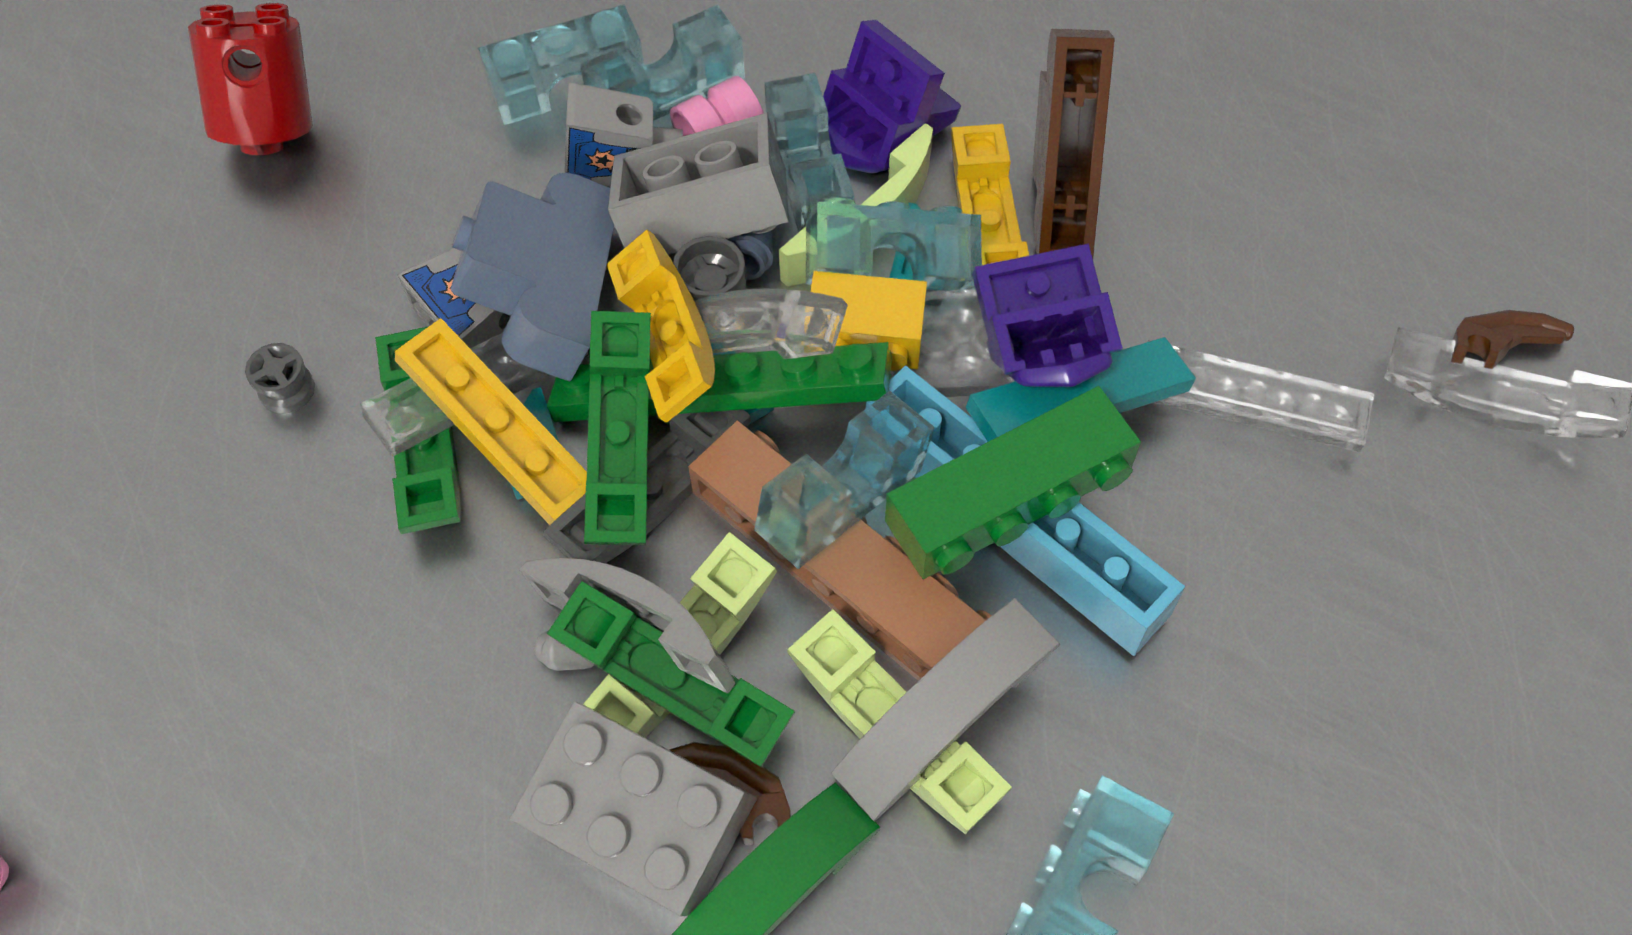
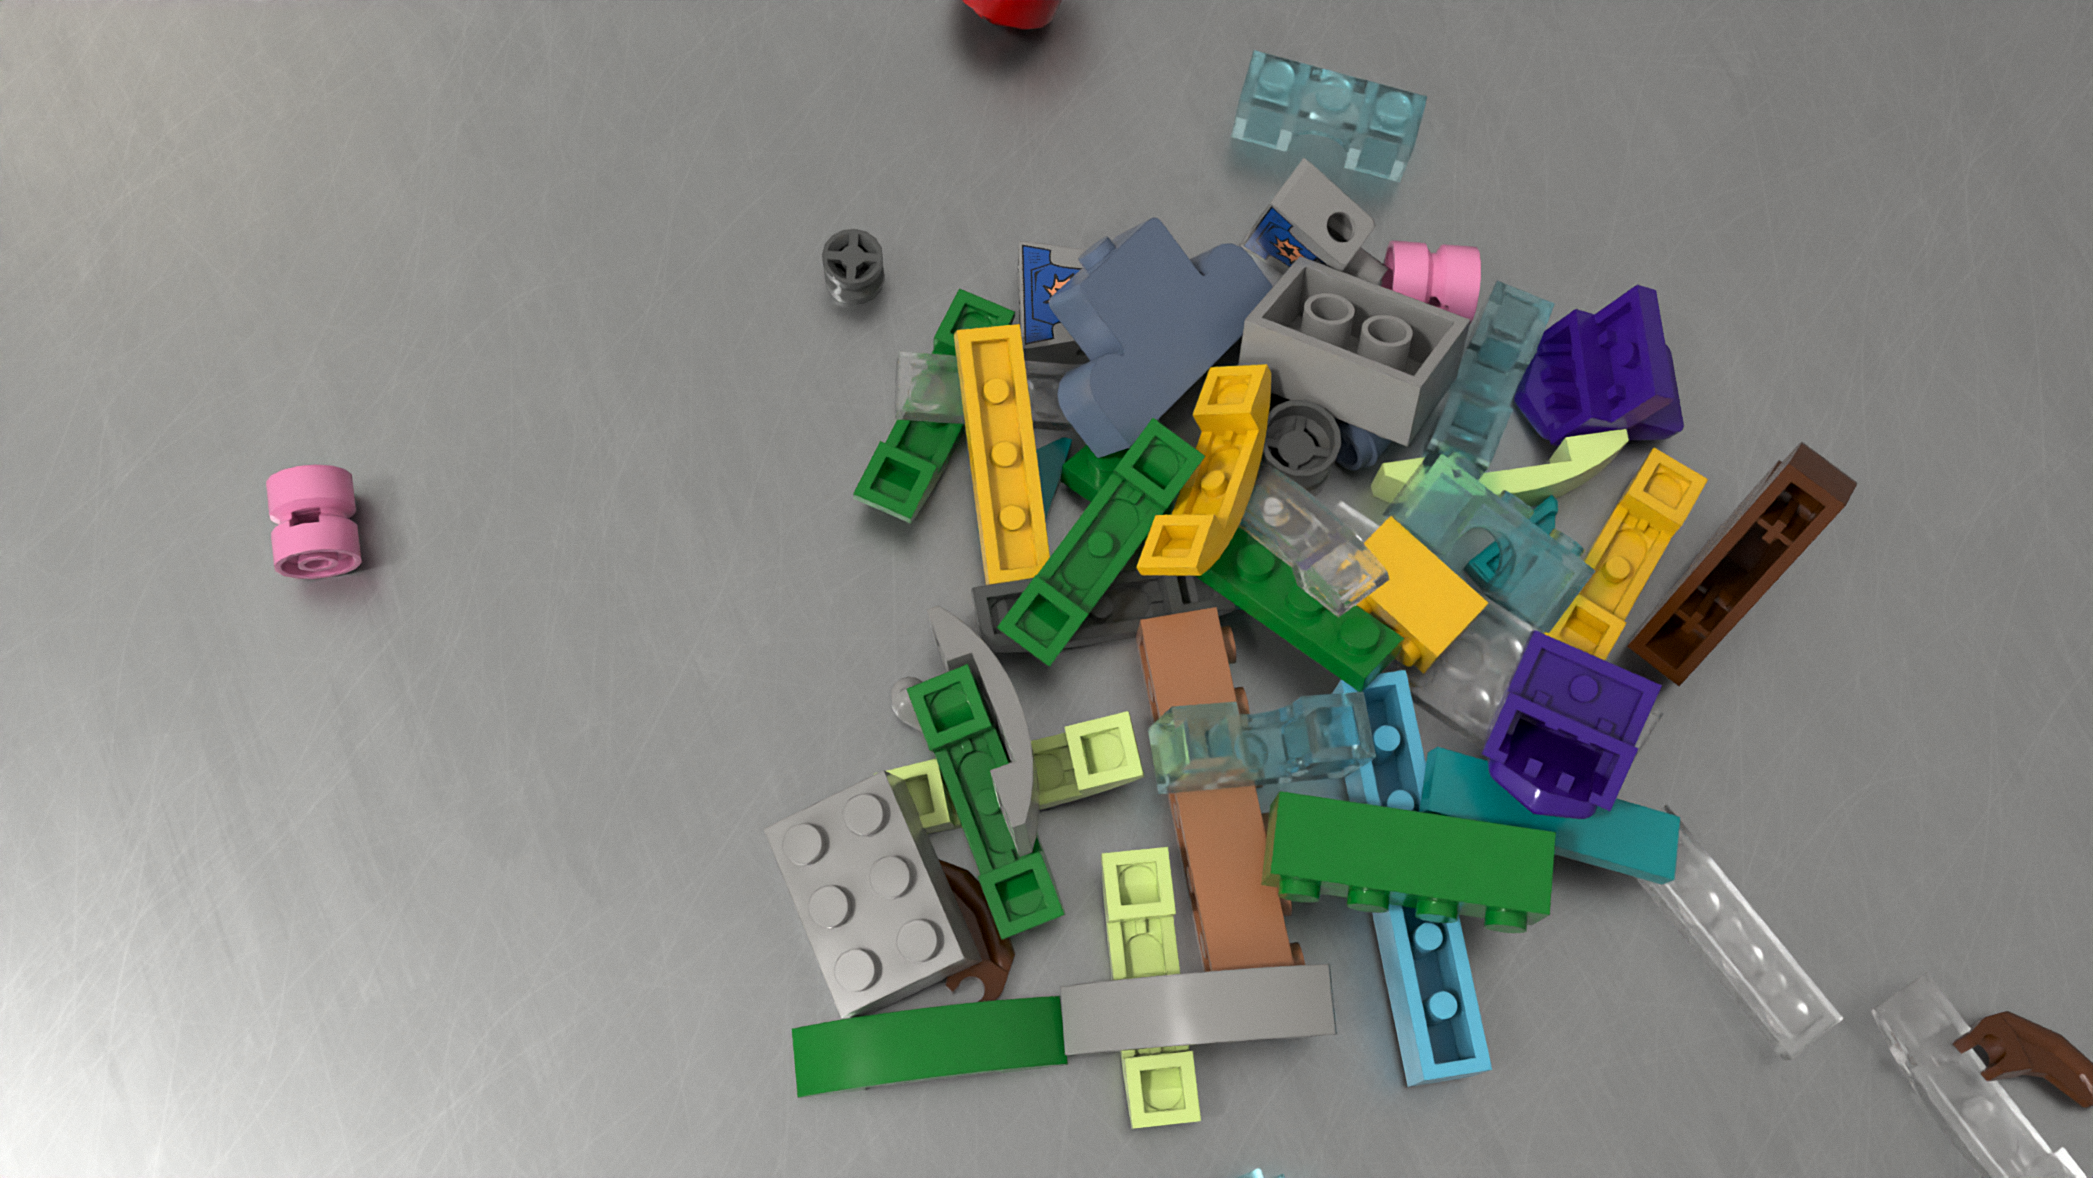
camera: 30 degrees right, 10 degrees up
clear light blue arch [580,5,745,121] -> none

